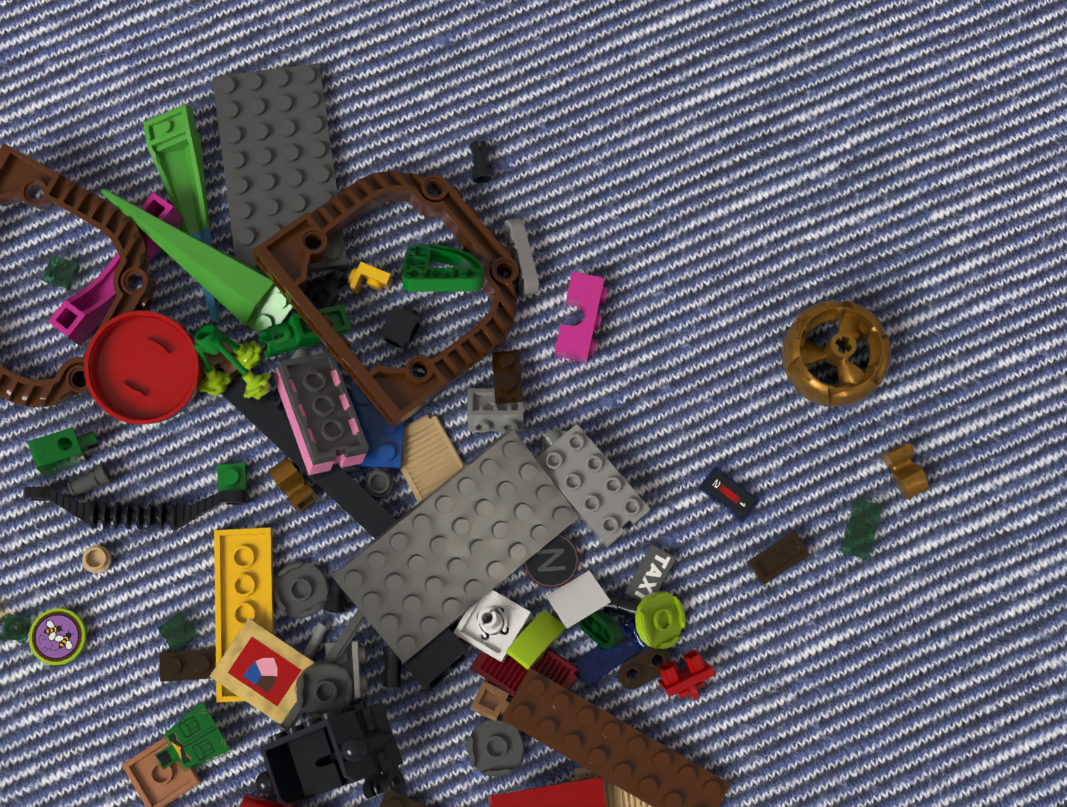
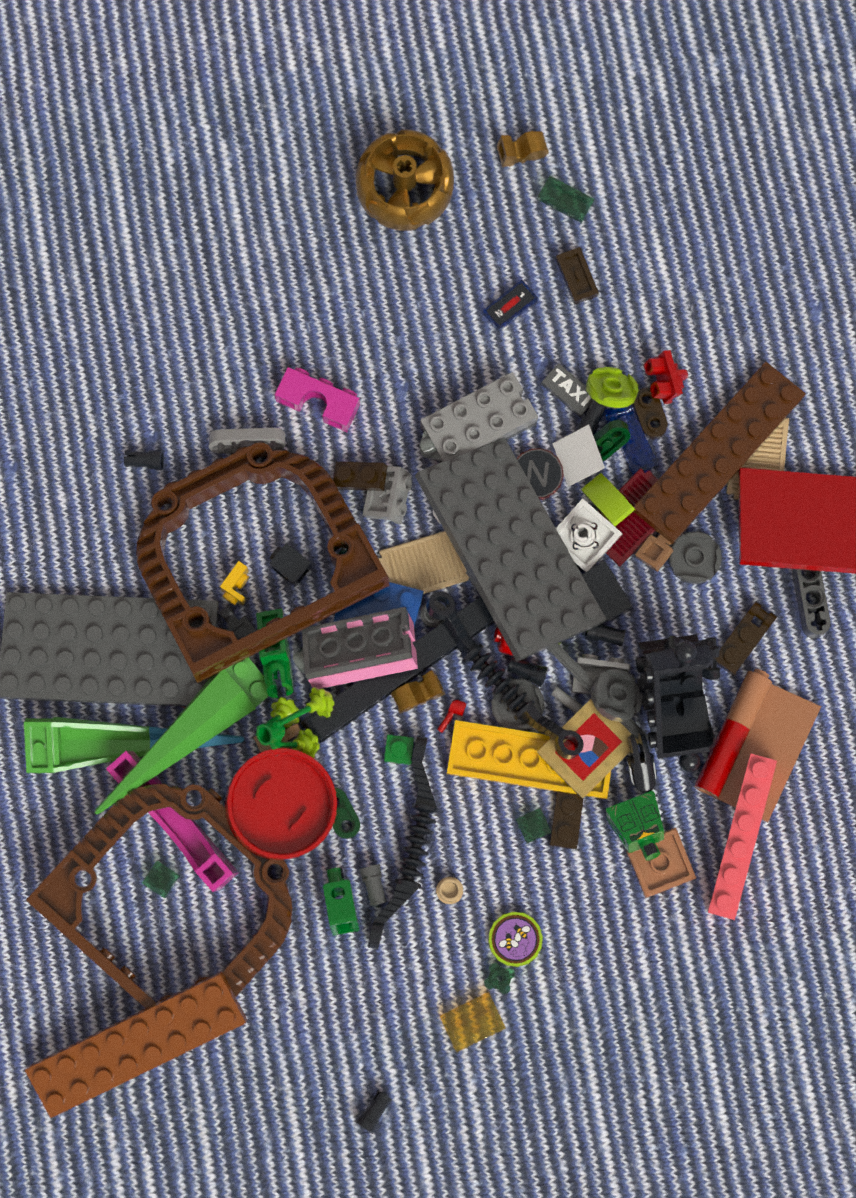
camera: 80 degrees left, 0 degrees up
green beam [402,244,484,292] -> none
none -> dark green plate [332,787,361,839]
none -> black piece [426,591,584,759]
none -> red hand [437,700,467,733]
none -> black arm [627,732,656,792]

